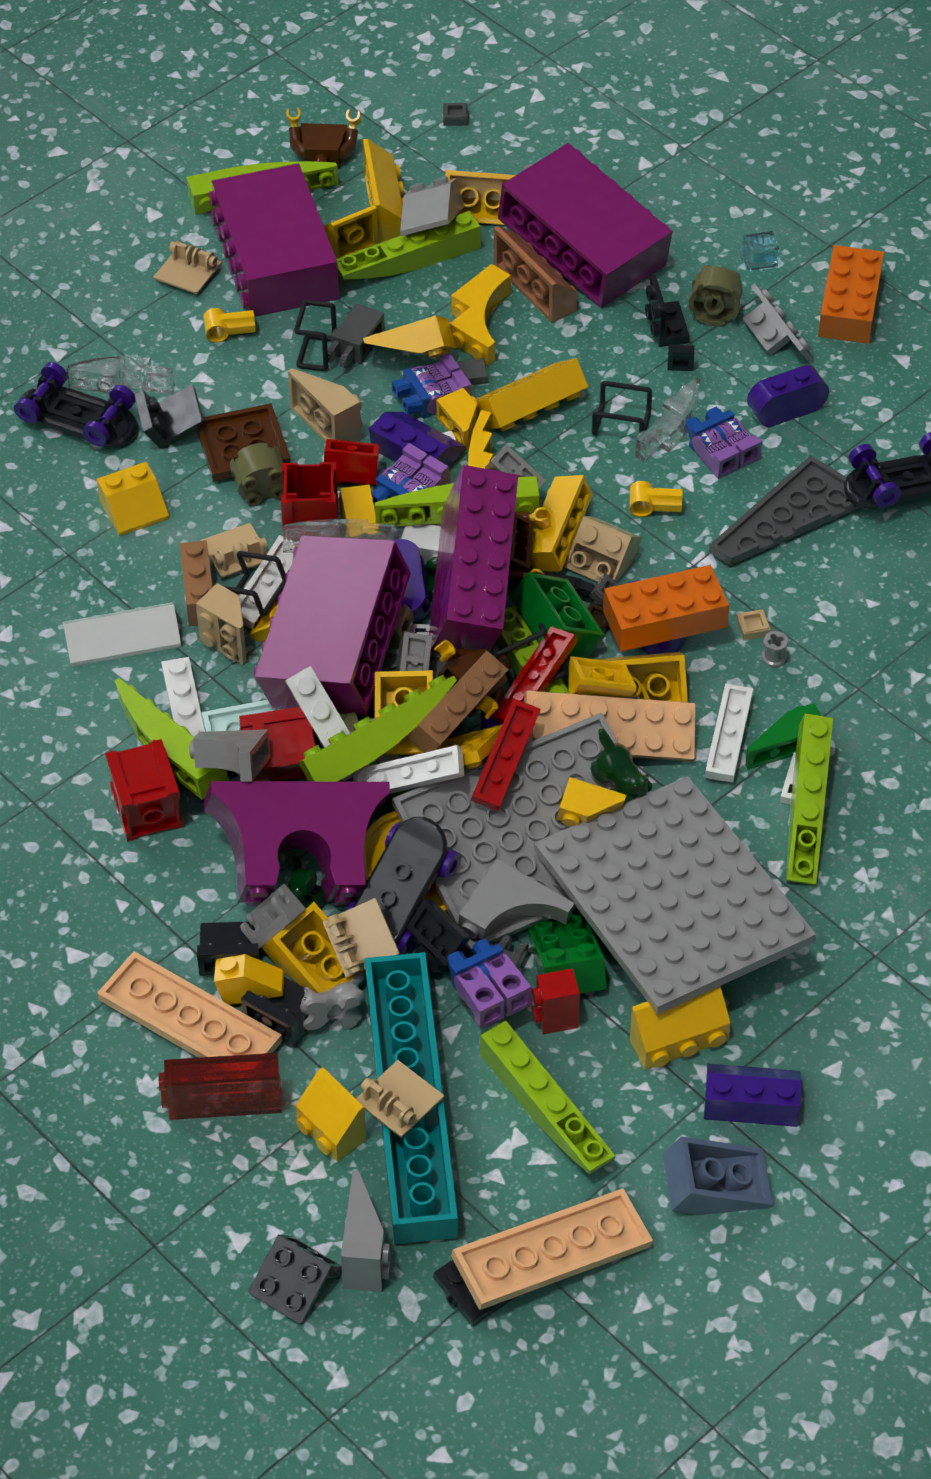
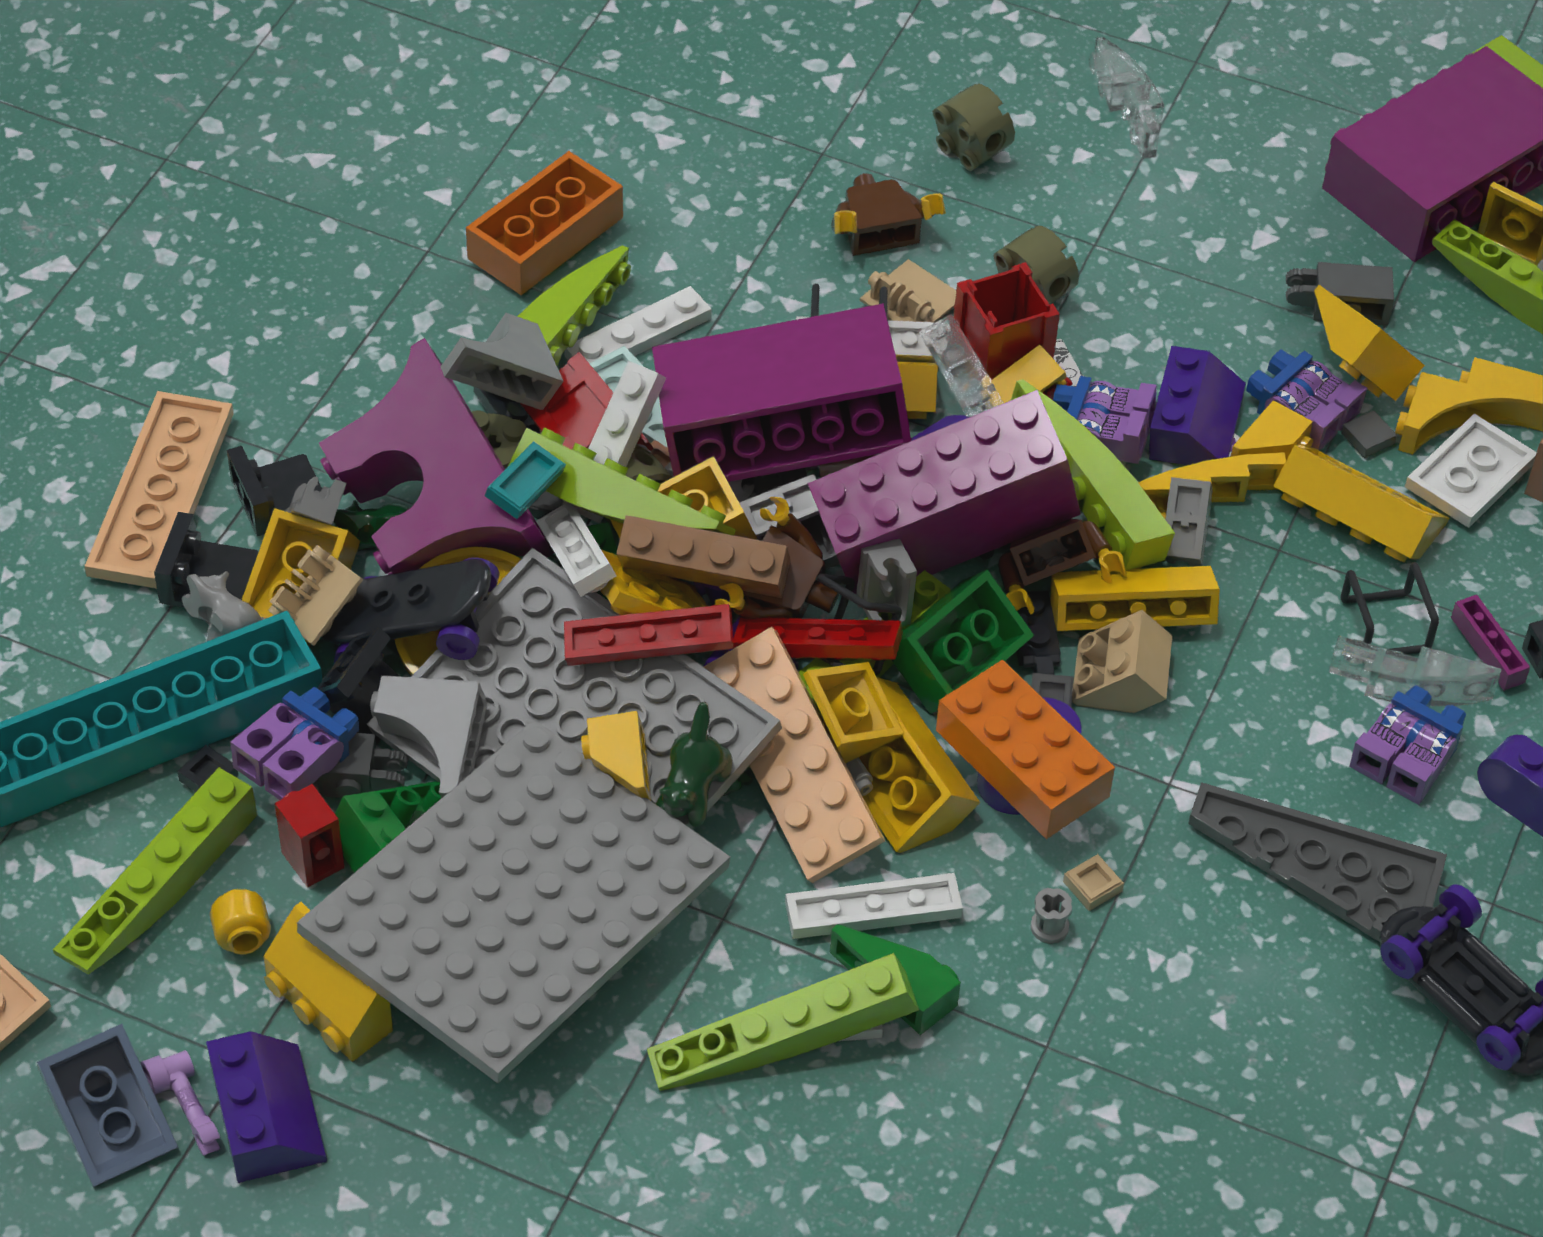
camera: 65 degrees right, 0 degrees up
black piece [14,362,138,448] -> none
white slope [62,602,181,667] -> none
yellow slope [96,462,169,537] -> none
red container [105,739,184,842] -> none
bracket [134,385,204,448] -> none
tan hinge [153,241,222,294] -> none
clear red brick [158,1053,282,1120] -> none
medium nougat brick [179,540,213,627] -> none
reddish brown plate [196,403,291,482] -> none
tan slope [196,583,247,665] -> none
yellow piece [203,308,256,342] -> none
yellow slope [214,954,285,1005] -> none
tan slope [288,368,363,443] -> none
black piece [294,300,337,371] -> none
yellow slope [295,1067,366,1162] -> none
red brick [324,439,380,486] -> none
tan hinge [356,1060,444,1138] -> none
yellow piece [629,481,683,517] -> none
none -> lavender brick [141,1050,220,1155]
none -> black plate [177,745,239,792]
none -> yellow head [210,889,271,955]
none -> orange brick [466,151,623,295]
none -> teal tile [484,441,566,519]
none -> reddish brown torso [831,173,946,256]
none -> light grey hinge [856,538,917,627]
none -> olive brick [933,83,1015,171]
none -> white plate [1405,414,1537,528]
none -> magenta piece [1451,594,1530,690]

